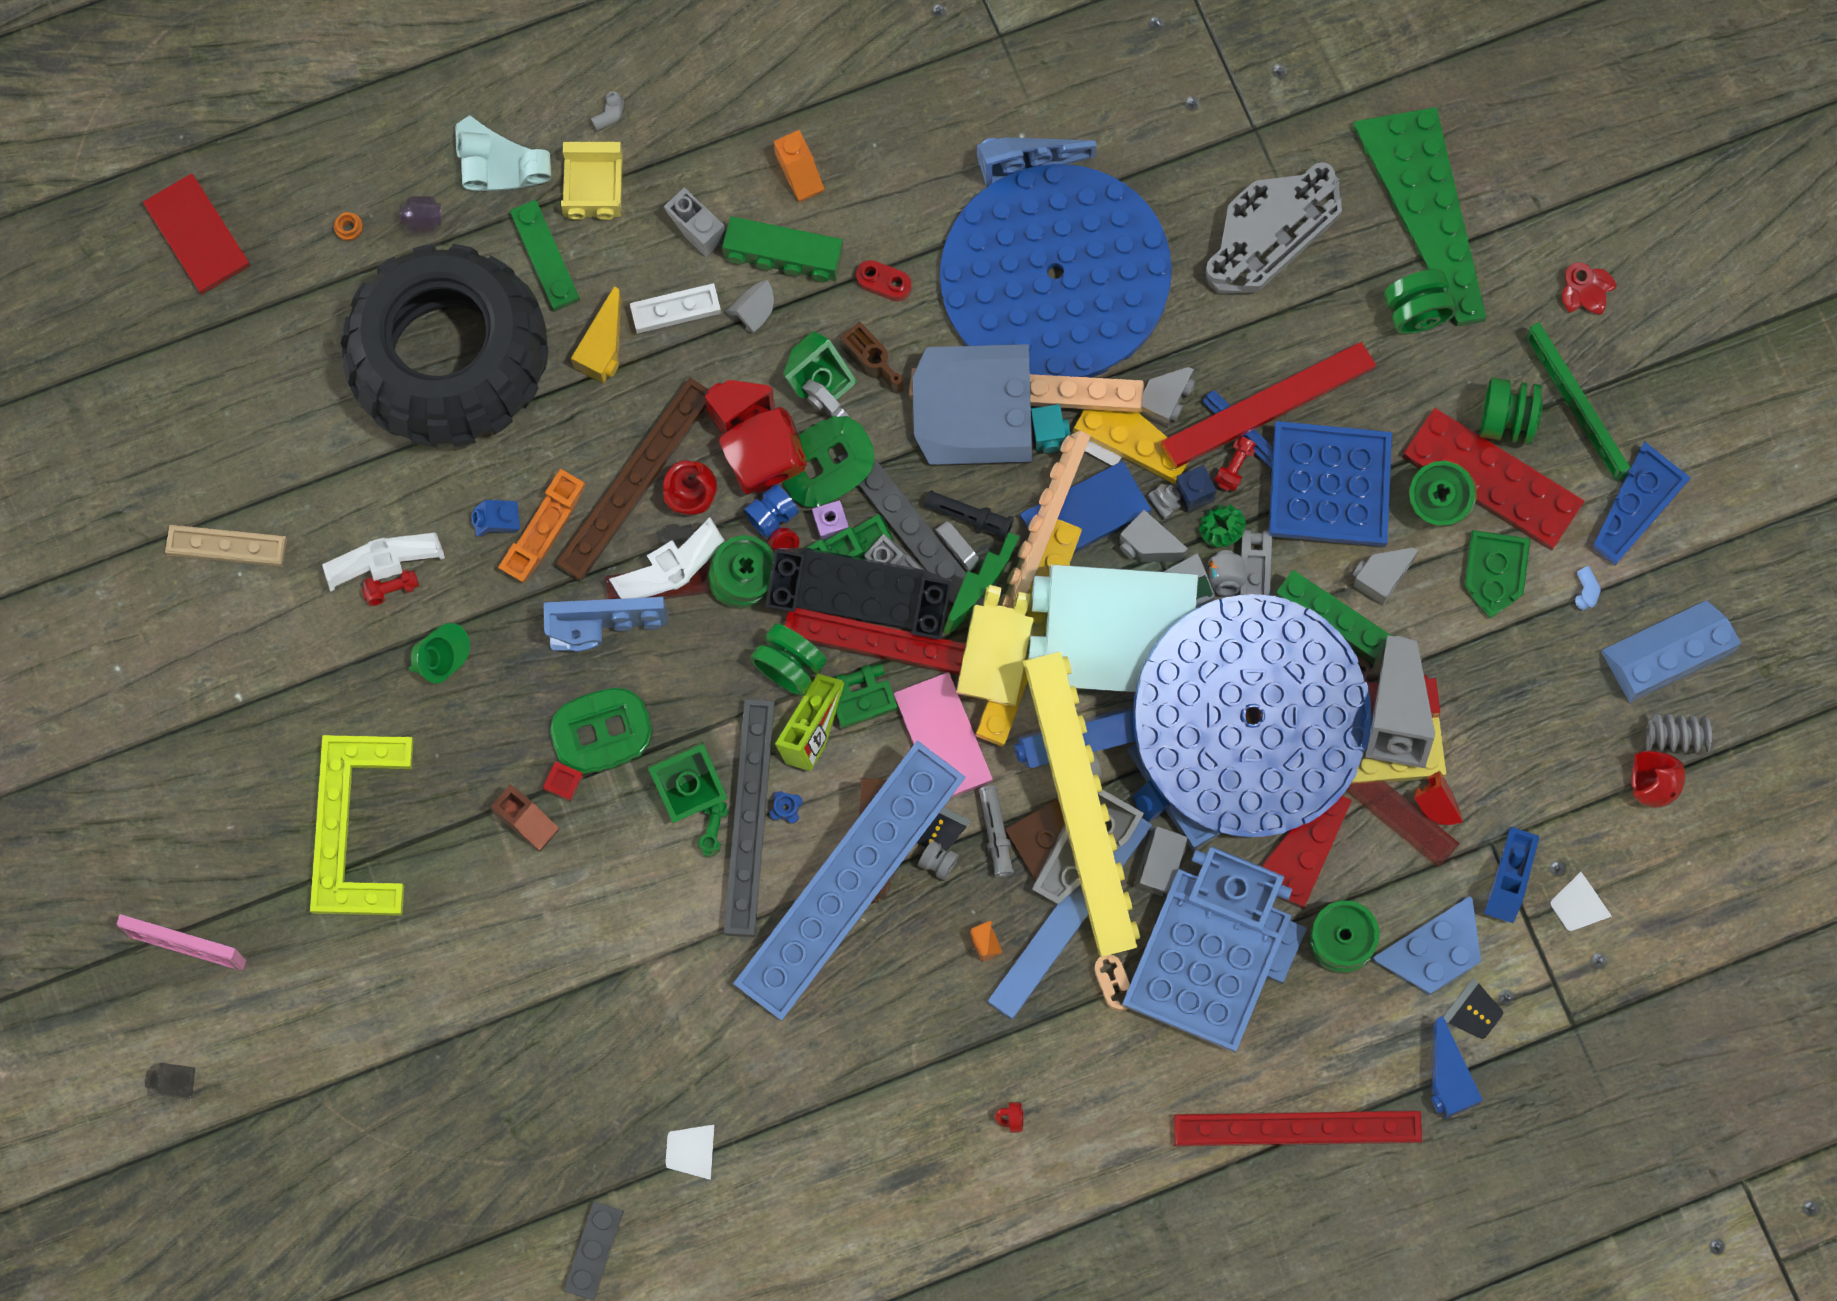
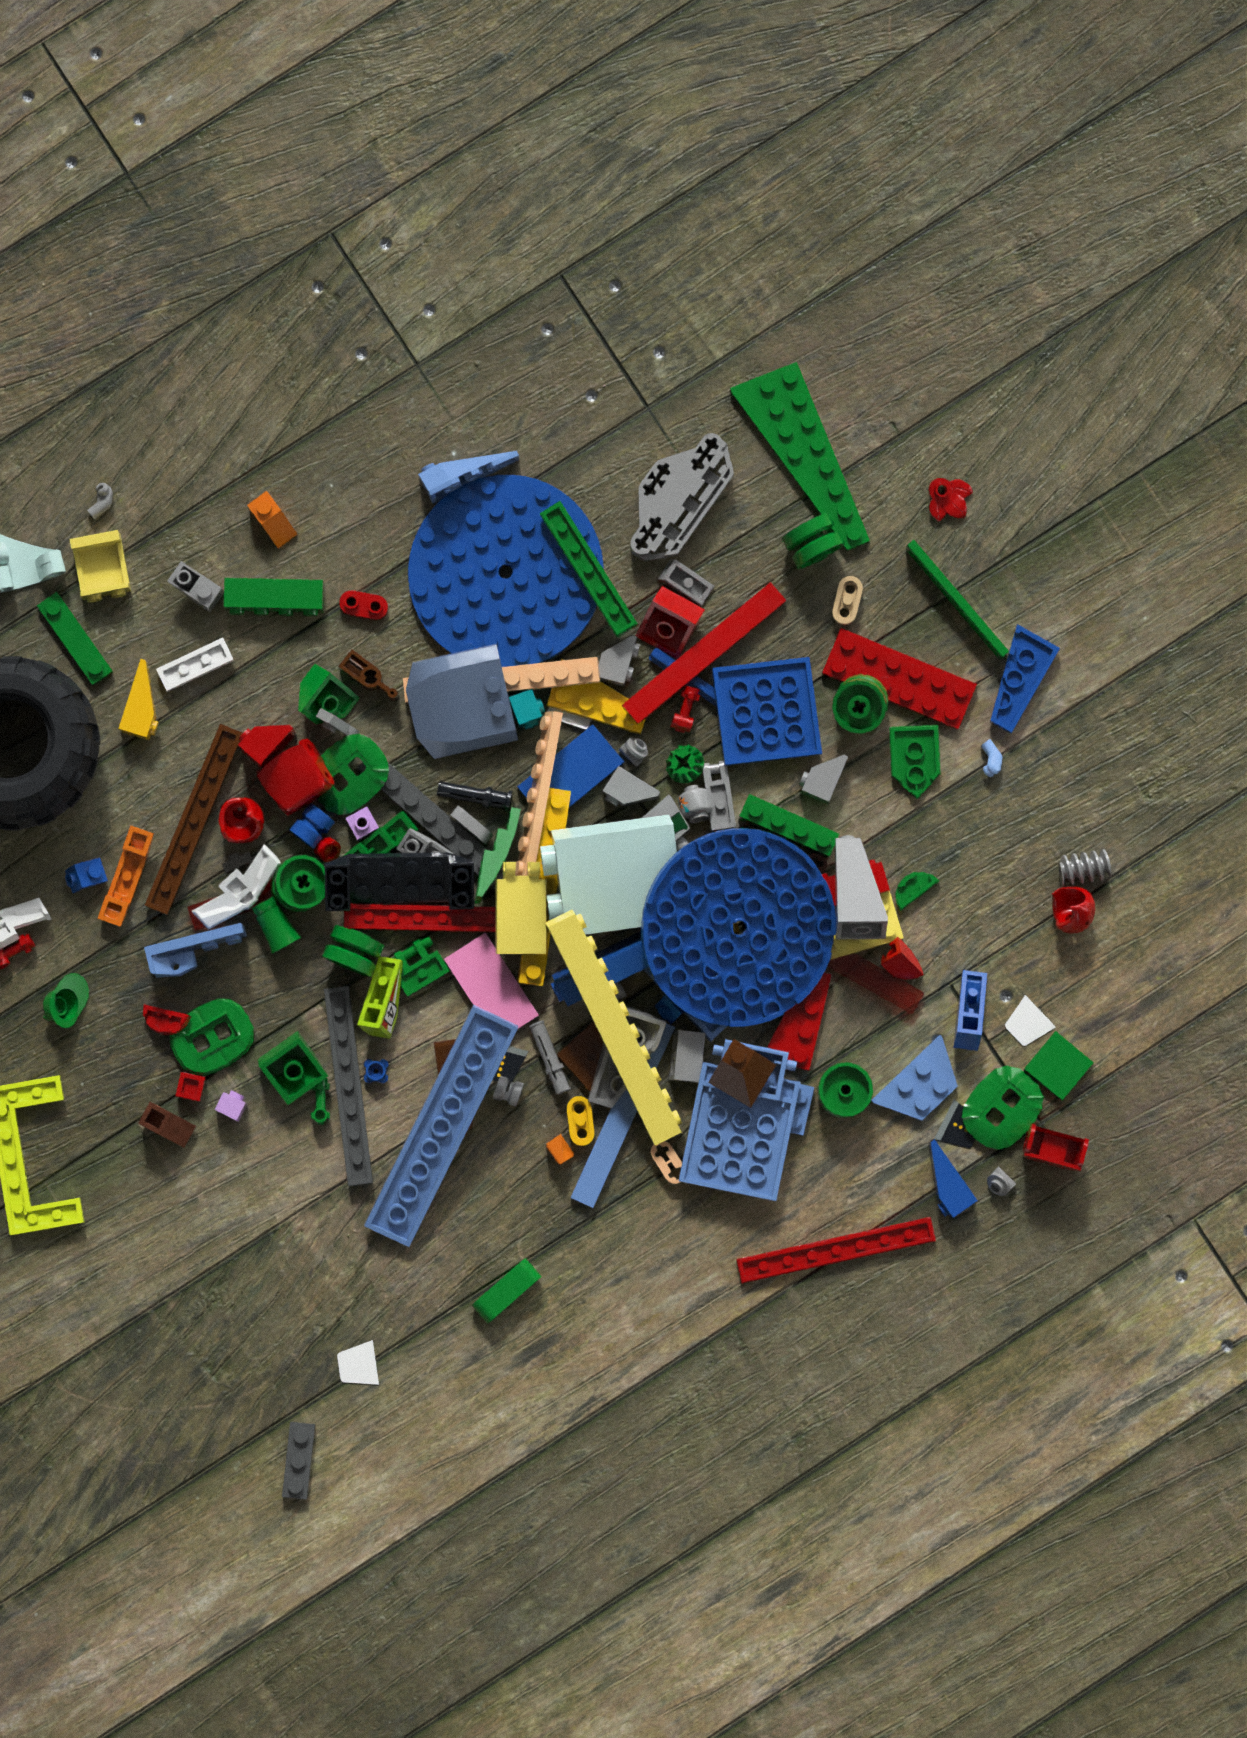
camera: 15 degrees left, 10 degrees up
light grey brick [724,280,774,332] -> none
red tile [995,1102,1024,1133] -> none
dark blue brick [1175,465,1216,513] -> none
green wheel [1480,377,1543,445] -> none
medium blue slope [1601,600,1741,703] -> none
none -> red tile [143,1004,191,1035]
none -> lavender plate [215,1090,247,1122]
none -> green plant [252,897,301,954]
none -> green beam [471,1258,542,1324]
none -> green tile [539,501,638,638]
none -> yellow plate [567,1096,595,1146]
none -> red slope [635,586,705,659]
none -> light grey slope [658,559,714,606]
none -> reddish brown slope [708,1039,776,1108]
none -> tan plate [832,576,863,625]
none -> green tile [895,872,939,912]
none -> green piece [962,1065,1044,1150]
none -> light grey plate [987,1166,1016,1196]
none -> red piece [1023,1124,1089,1171]
none -> green tile [1024,1031,1094,1101]

